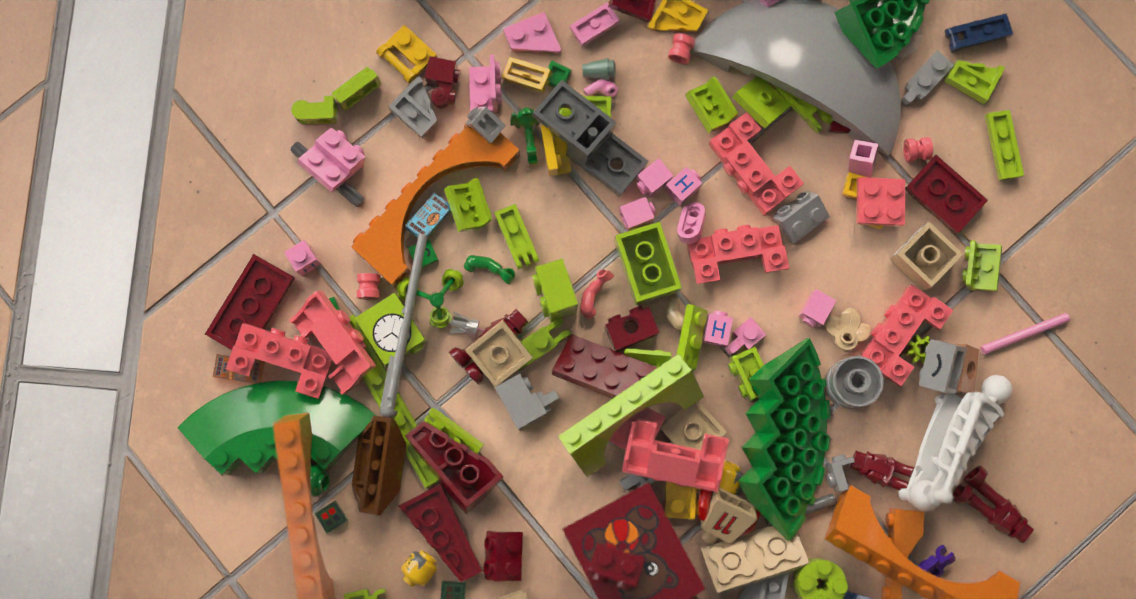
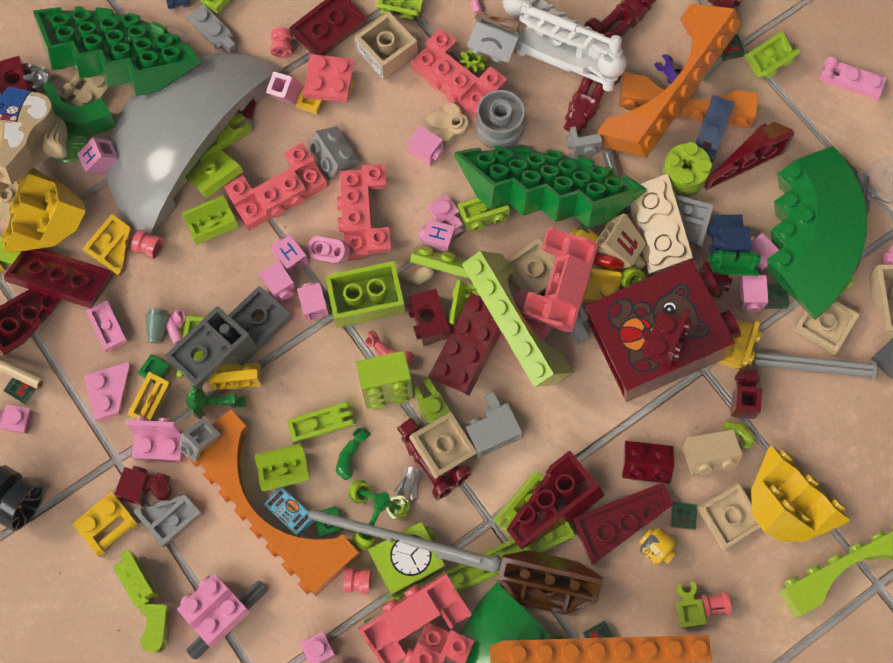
camera: 80 degrees left, 10 degrees down
none -> lime tile [620,267,645,288]

